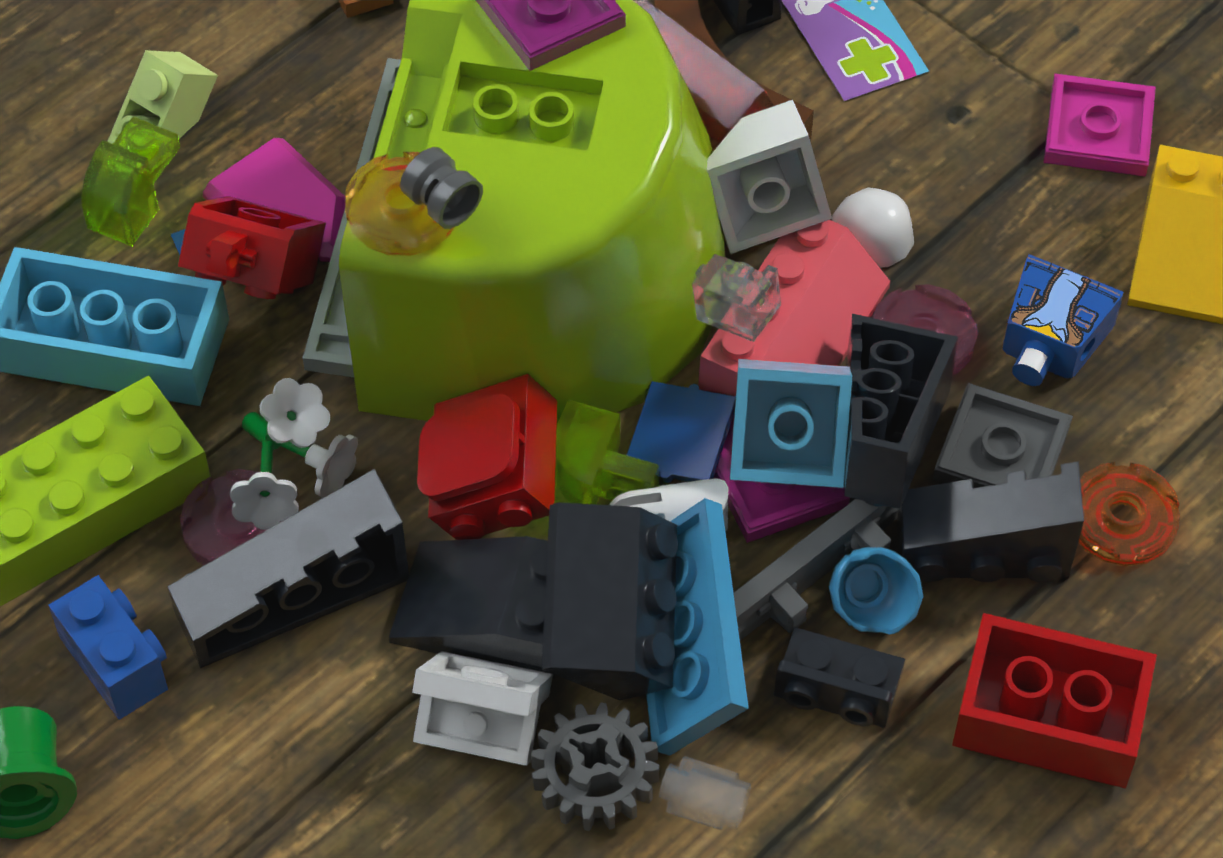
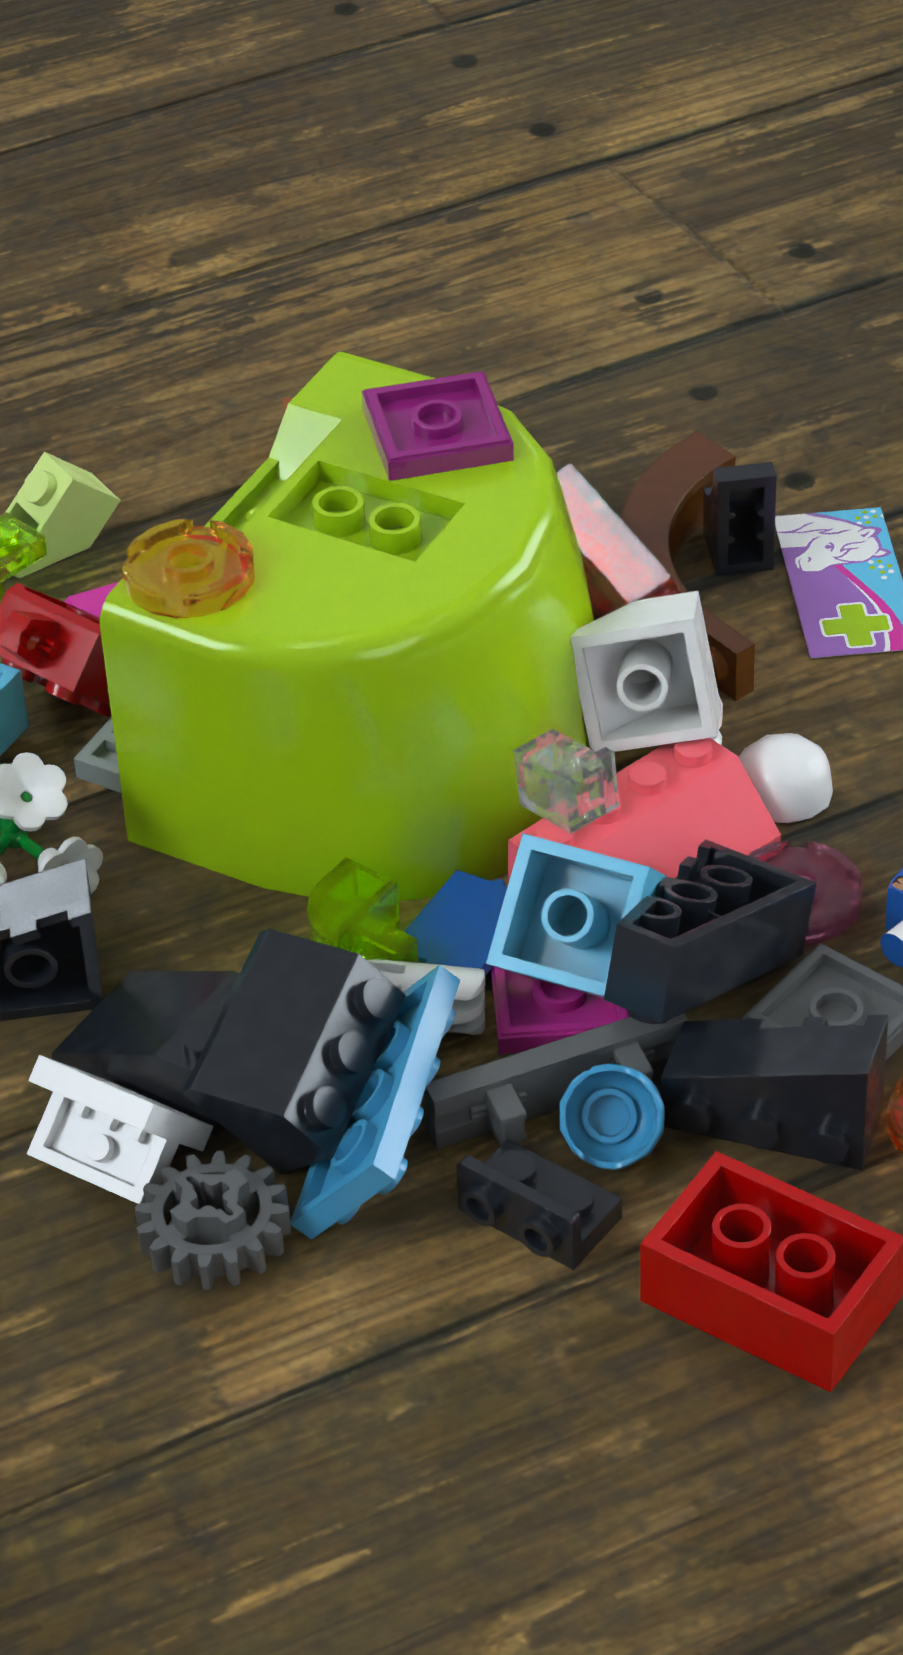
camera: 20 degrees right, 15 degrees down
dark grey wheel [400,147,483,229] -> none
red brick [417,374,557,540] -> none
clear brick [659,756,751,830] -> none

